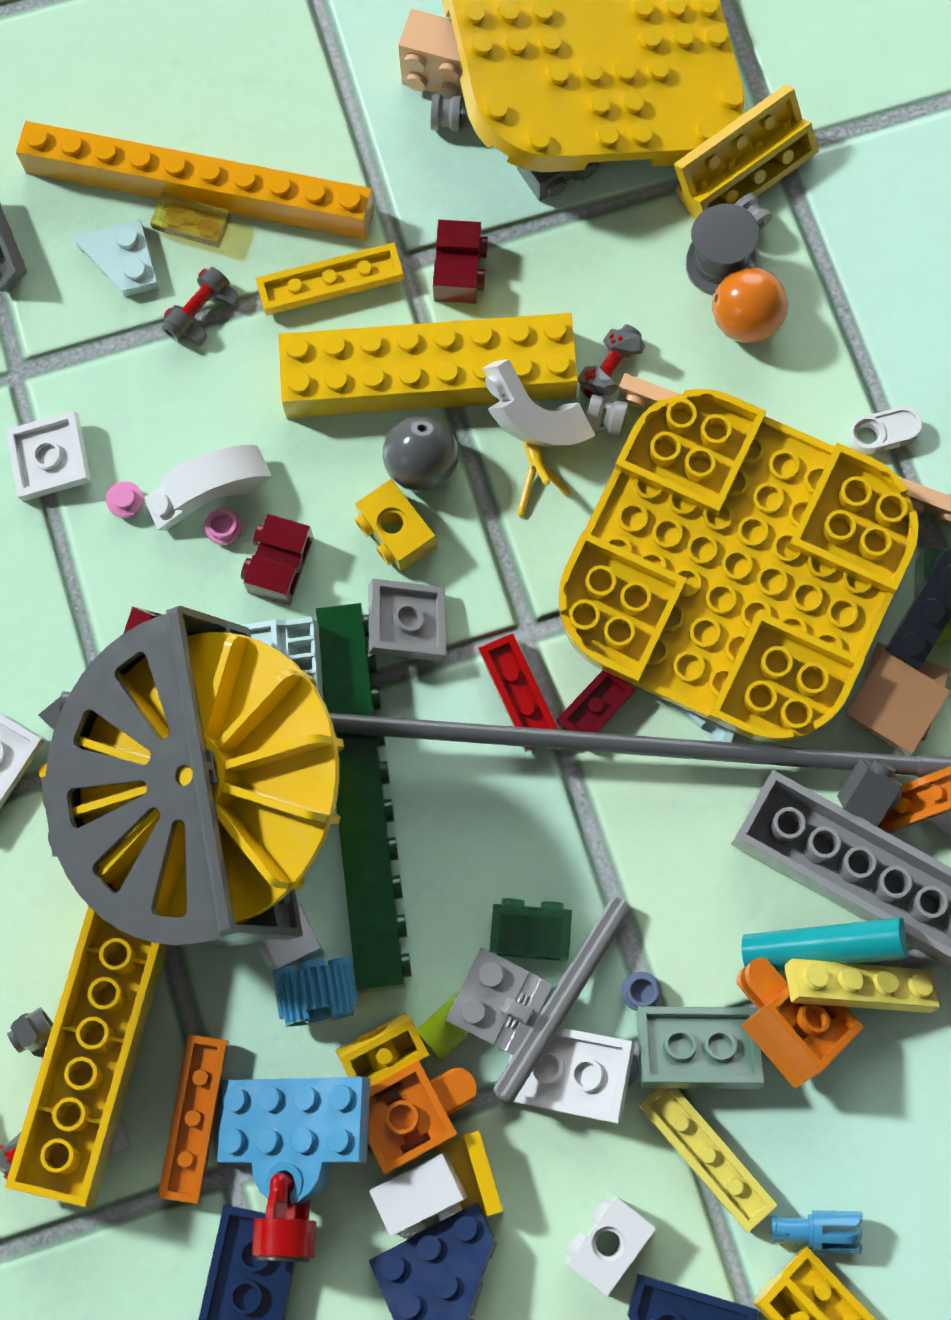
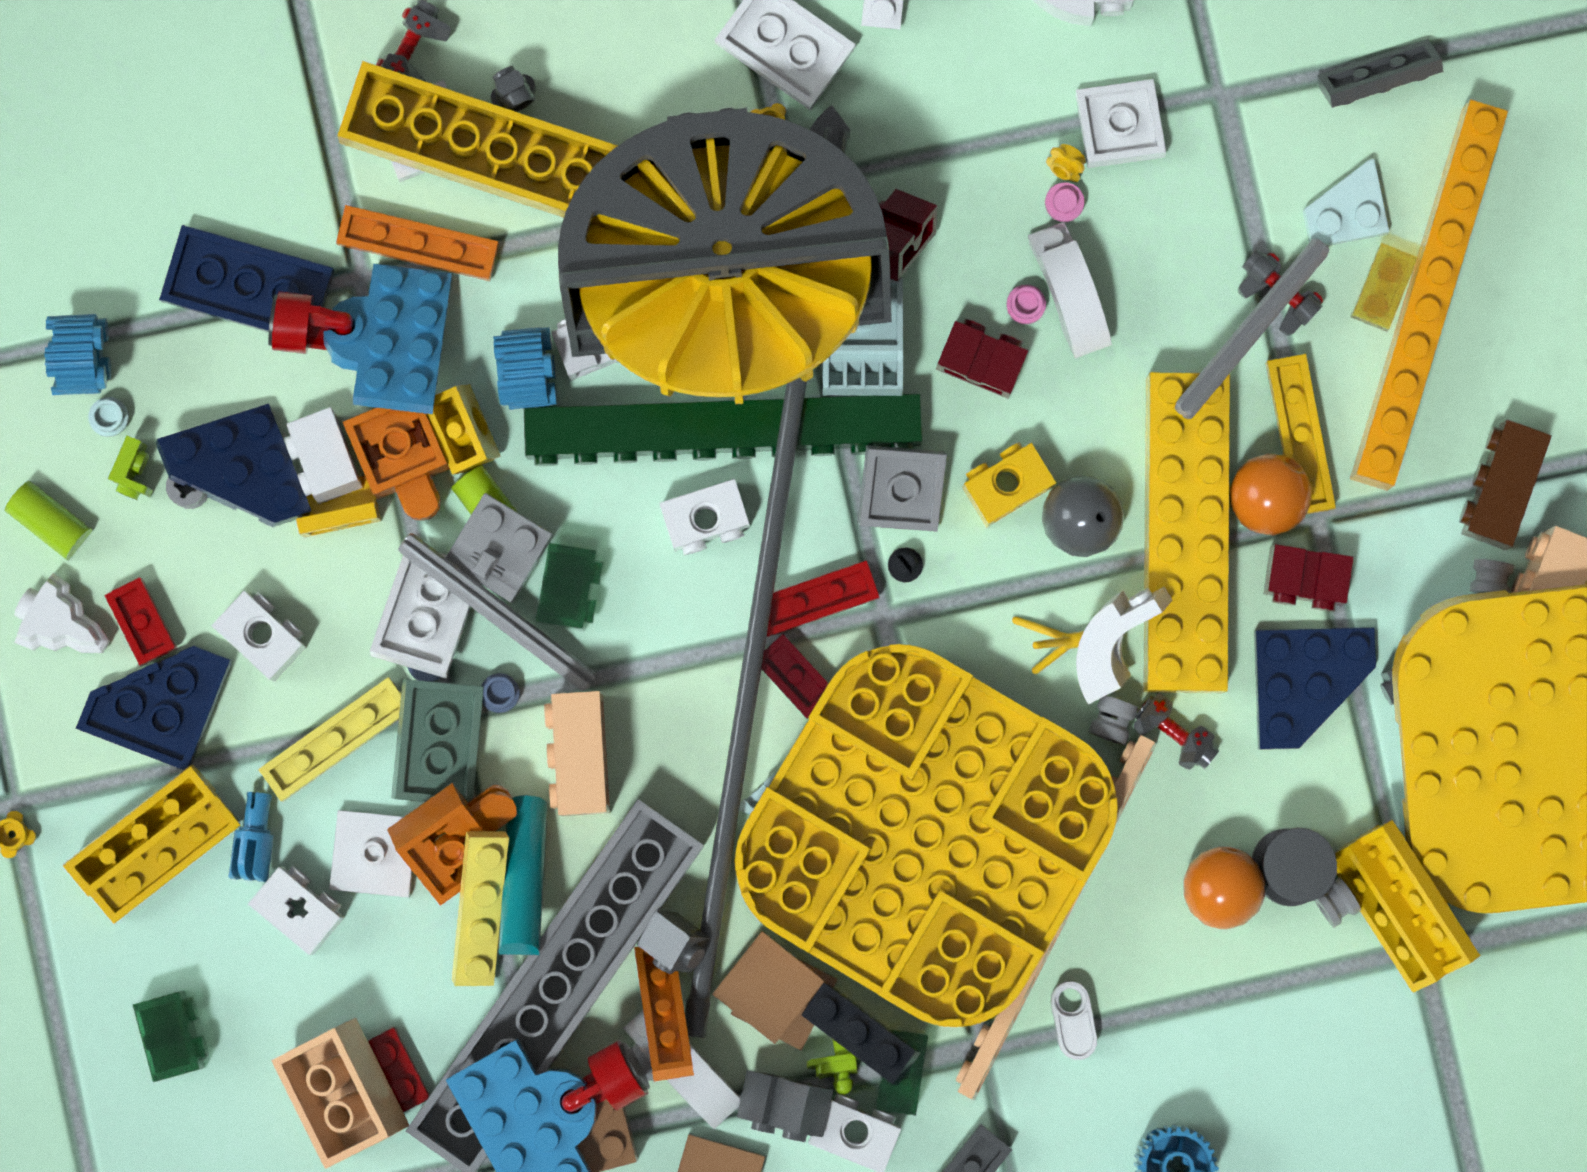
camera: 90 degrees right, 10 degrees up
none -> white brick [248,866,345,955]
none -> white plate [329,810,413,898]
none -> light nougat brick [544,691,610,817]
none -> white brick [659,479,750,555]
none -> black piece [888,547,923,583]
none -> yellow plate [1046,144,1086,182]
none -> light grey axle [1175,239,1330,419]
none -> orange piece [1230,453,1312,536]
none -> dark blue plate [1254,628,1376,750]
none -> reddish brown brick [1459,419,1552,550]

